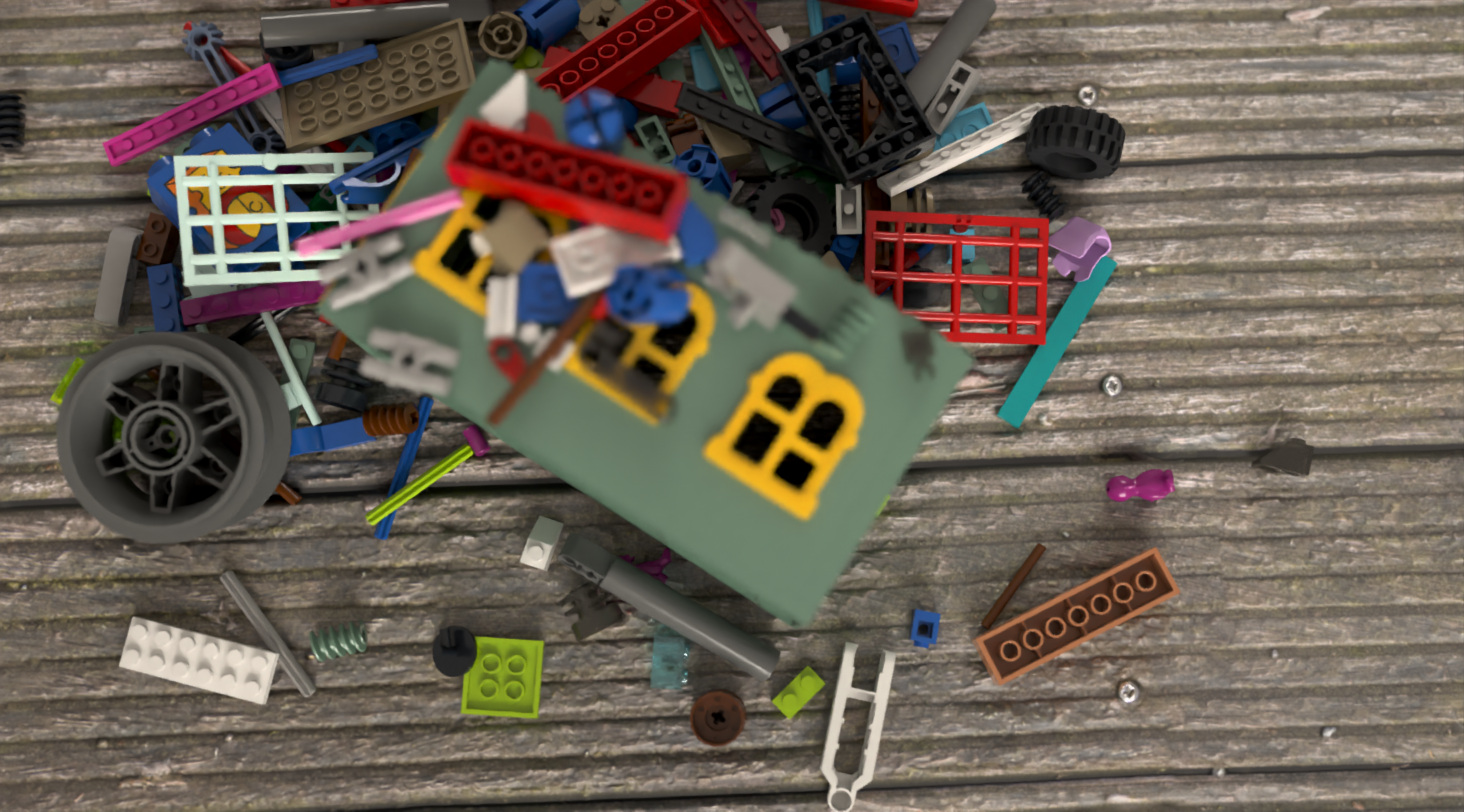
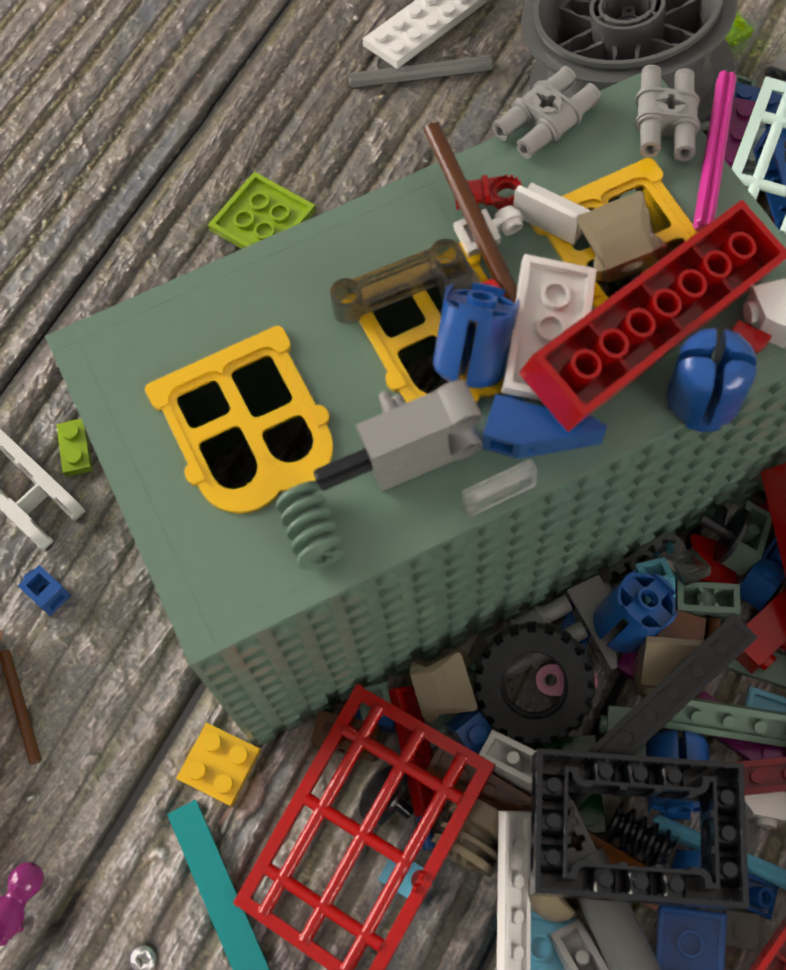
camera: 130 degrees right, 15 degrees down
sand green piece [309,619,368,662] -> none
black shield [432,626,477,677] -> none
blue plate [516,262,578,325] -> none
clear smoke plate [900,327,936,381] -> none
sand green plate [962,257,1008,333] -> none
none -> yellow plate [176,722,261,807]

